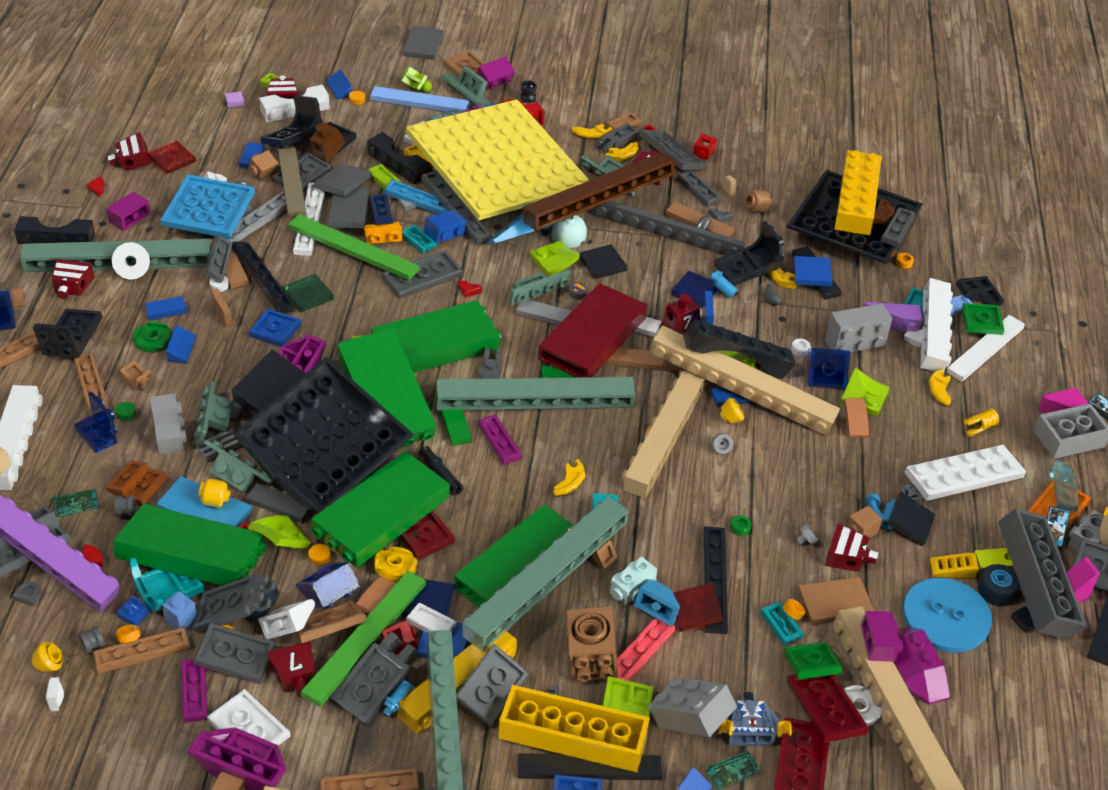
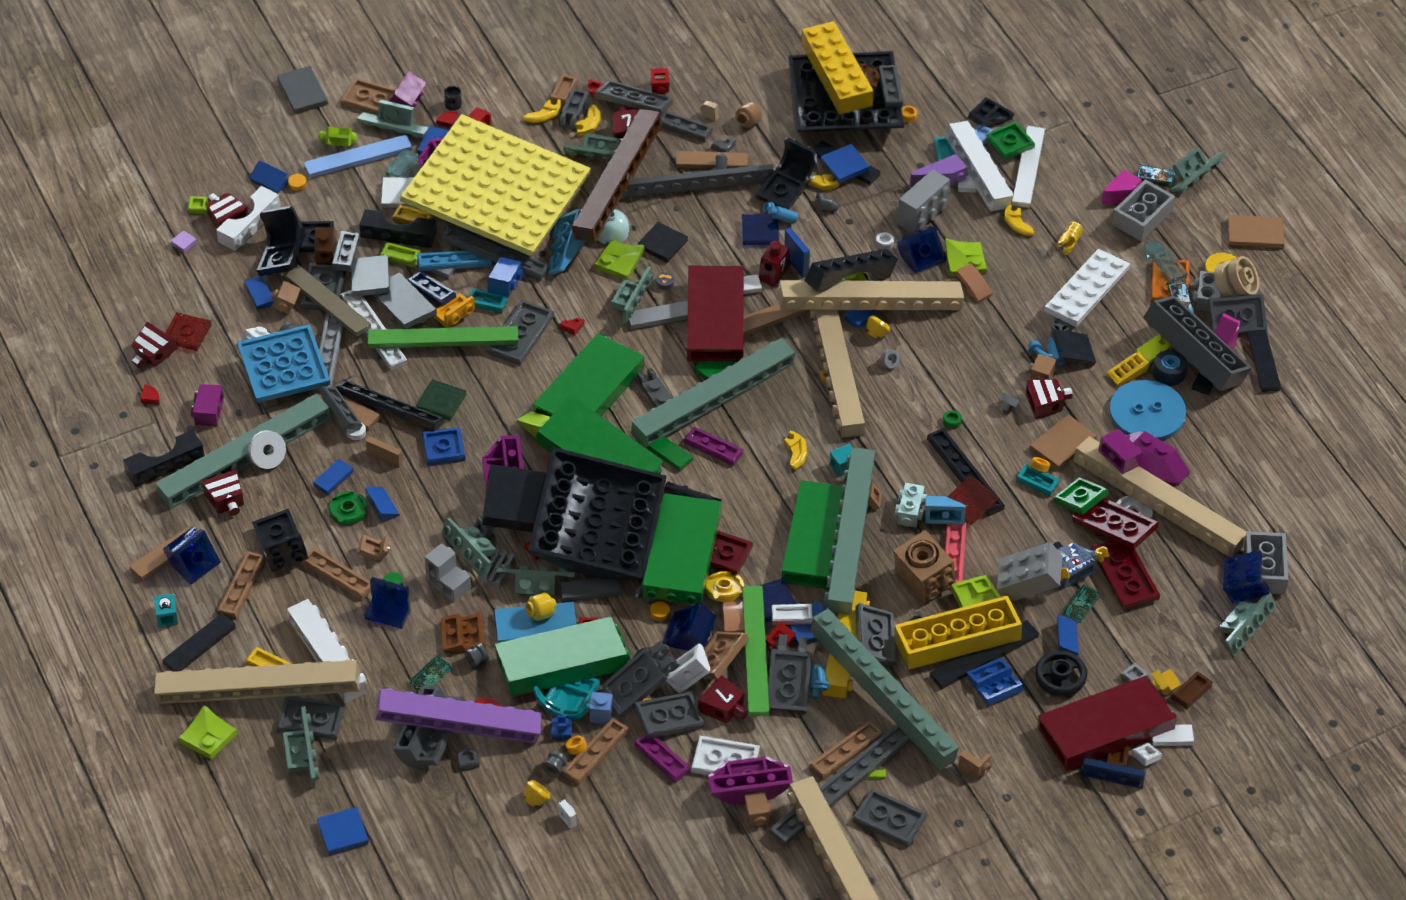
camera: 30 degrees left, 5 degrees up
lime plate [248,516,311,549] -> none
none -> plate [332,231,359,271]

